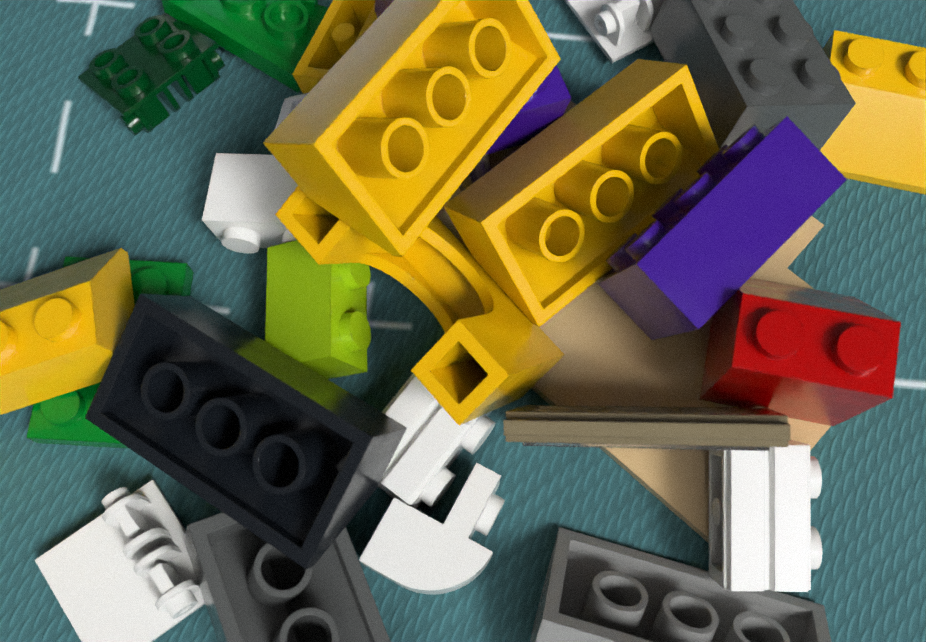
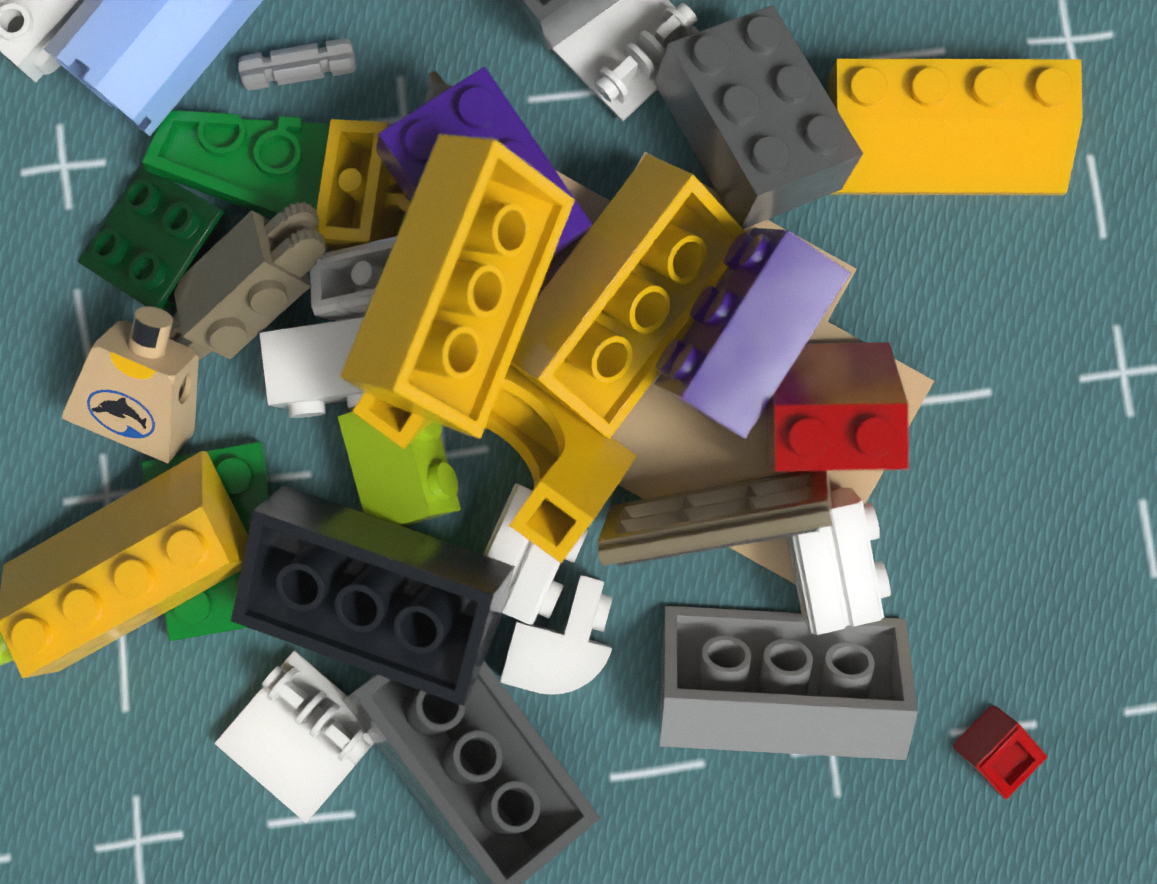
camera: 10 degrees left, 15 degrees up
none -> tan torso [62,307,199,463]
none -> dark tan hinge [169,202,327,360]

